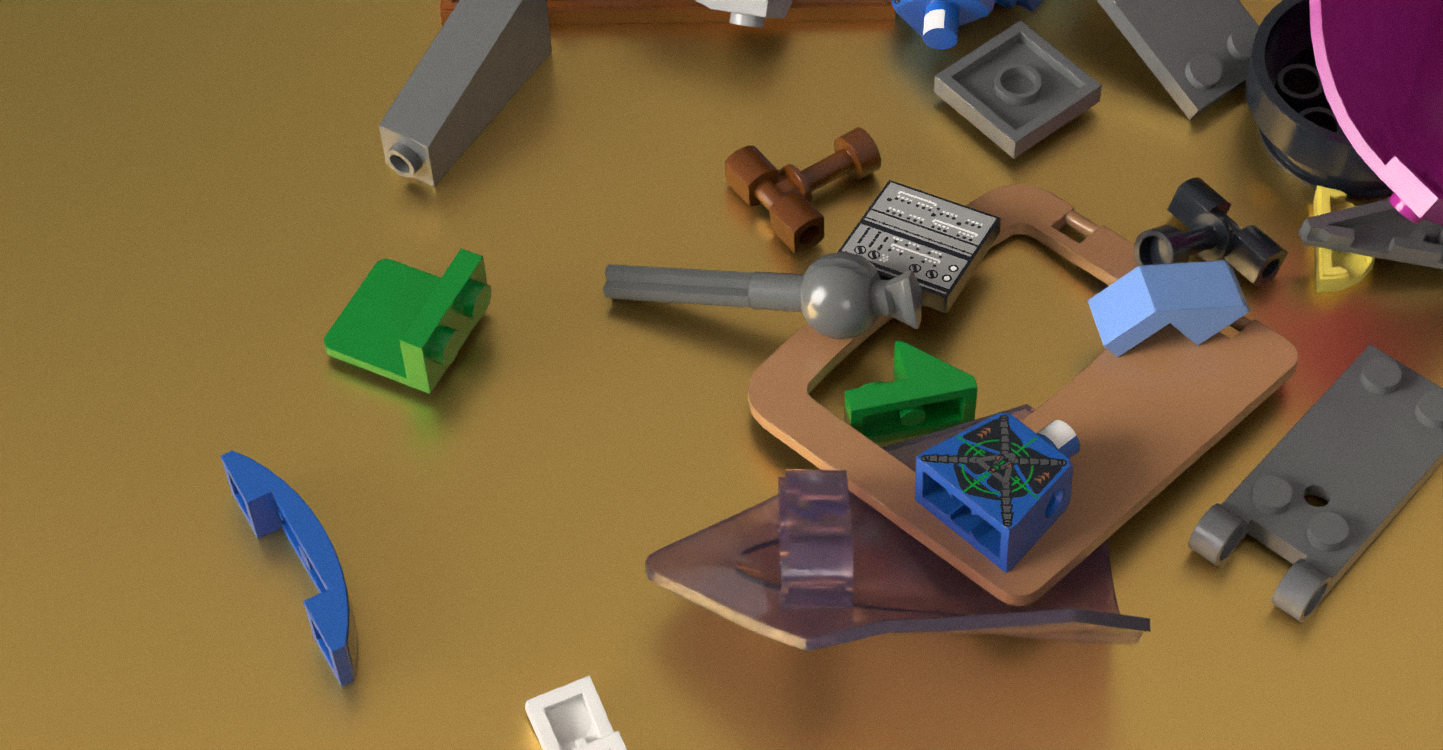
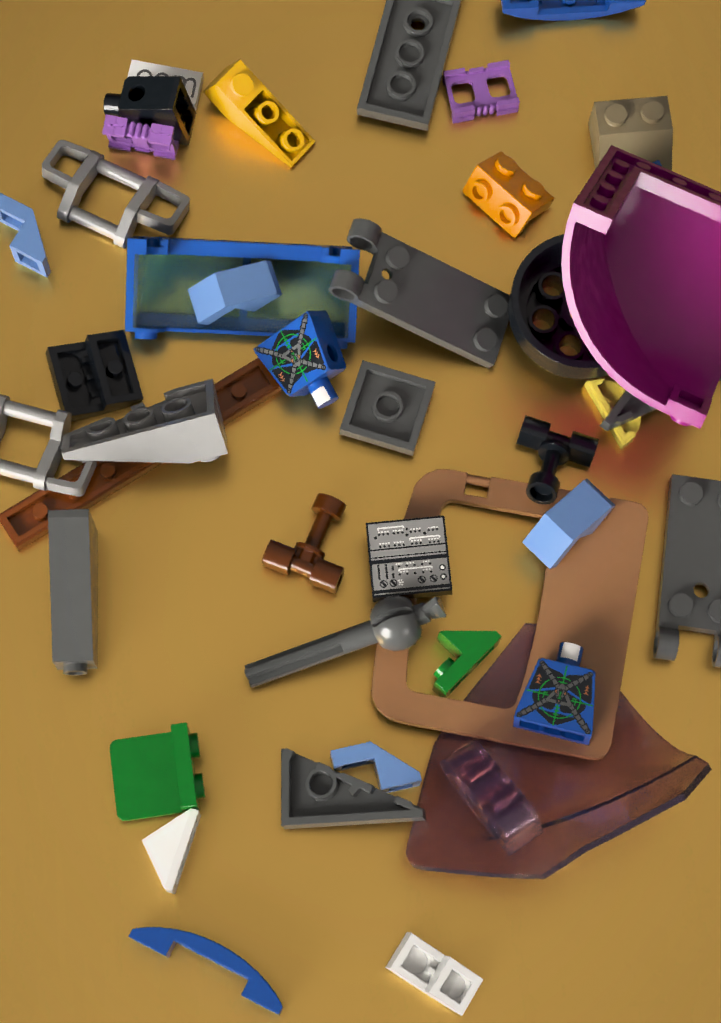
camera: 40 degrees left, 20 degrees up
none -> white slope [142,808,201,894]
none -> dark grey wing [281,748,426,829]
none -> medium blue slope [330,741,422,793]

